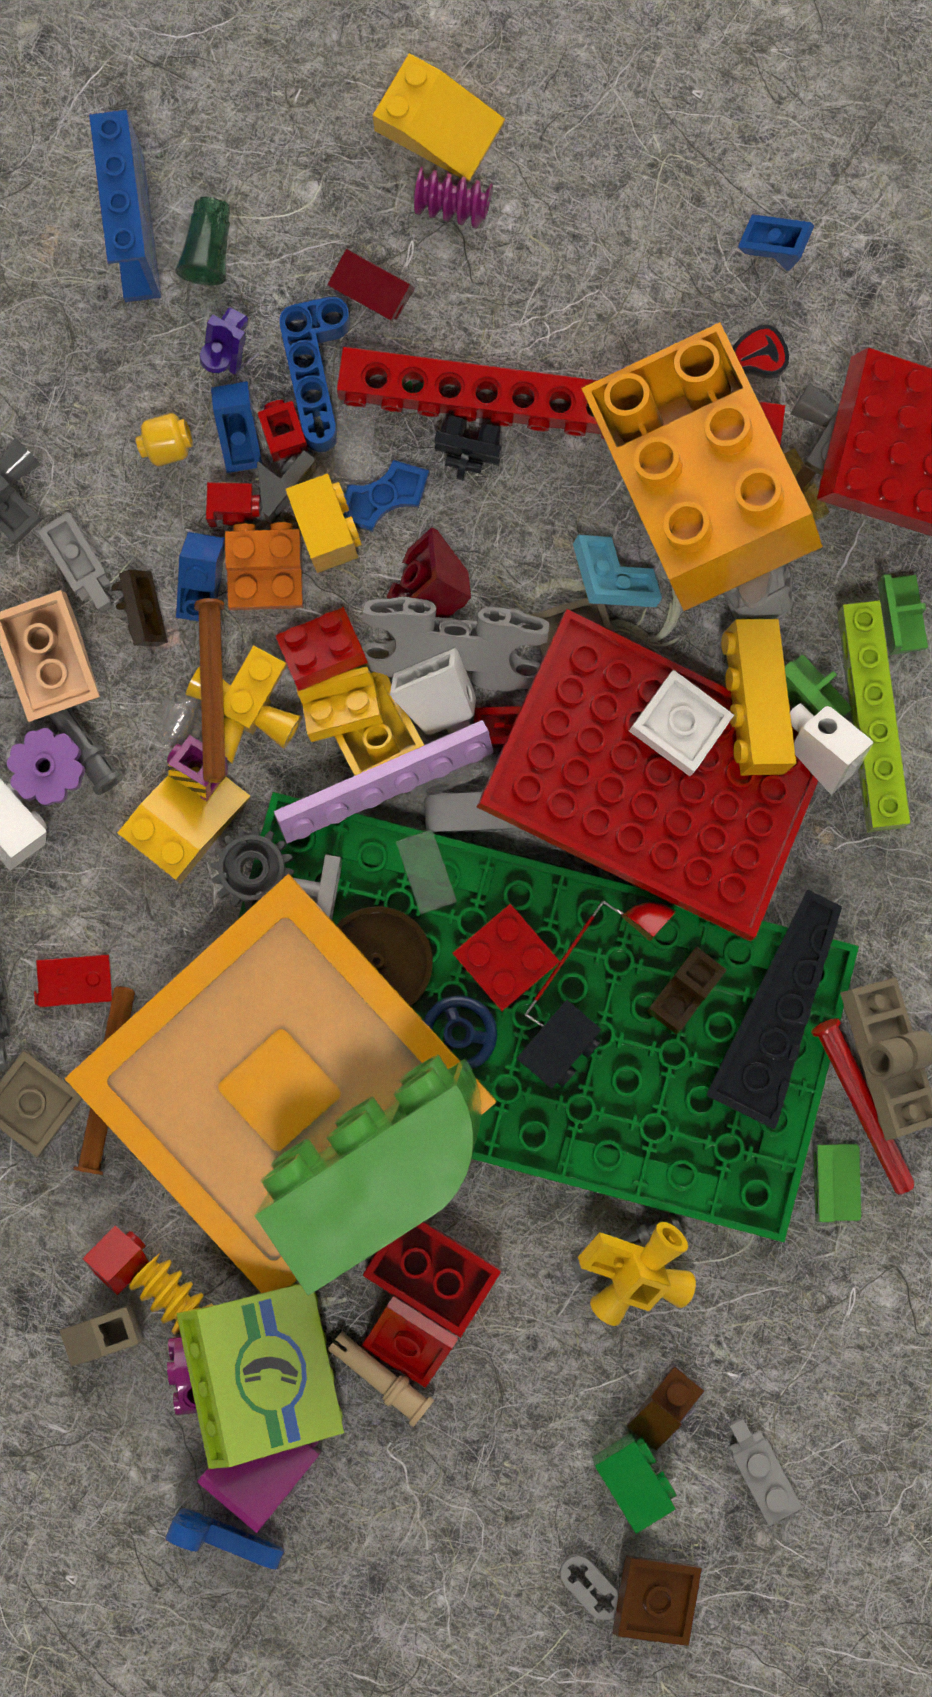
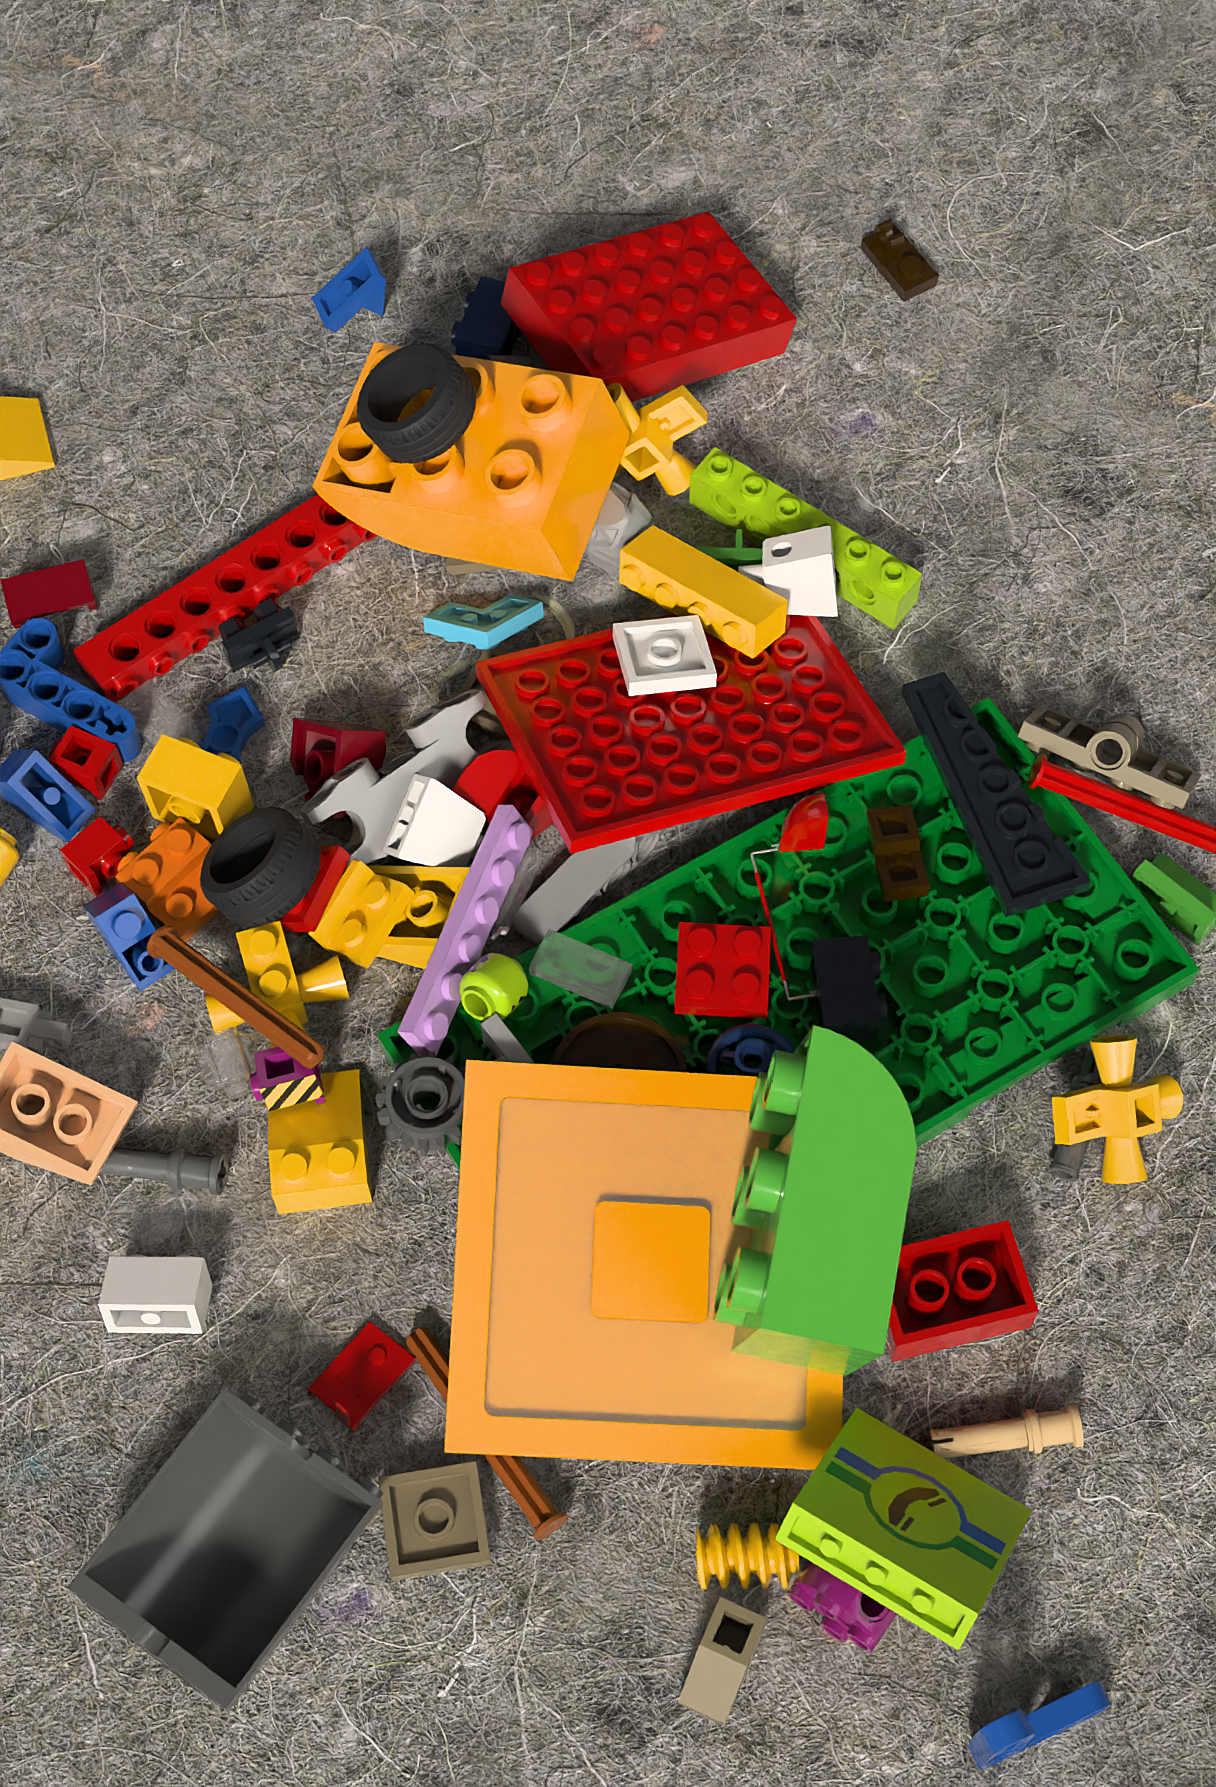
camera: 50 degrees left, 20 degrees down
medium lavender plant [7,728,85,806] -> none
red brick [82,1226,149,1296] -> none
dark brown plate [112,570,168,647] -> none
magenta slope [197,1441,322,1533] -> none
dark grey slope [257,451,318,524] -> none
red plate [361,1296,458,1388] -> none
magenta piece [413,167,493,229] -> none
bright green panel [877,574,928,655] -> none
none -> black tyre [200,807,321,928]
none -> black tyre [357,343,477,464]
none -> dark blue brick [451,276,521,360]
none -> red brick [451,750,522,817]
none -> lime head [459,953,528,1021]
none -> yellow brick [606,383,708,496]

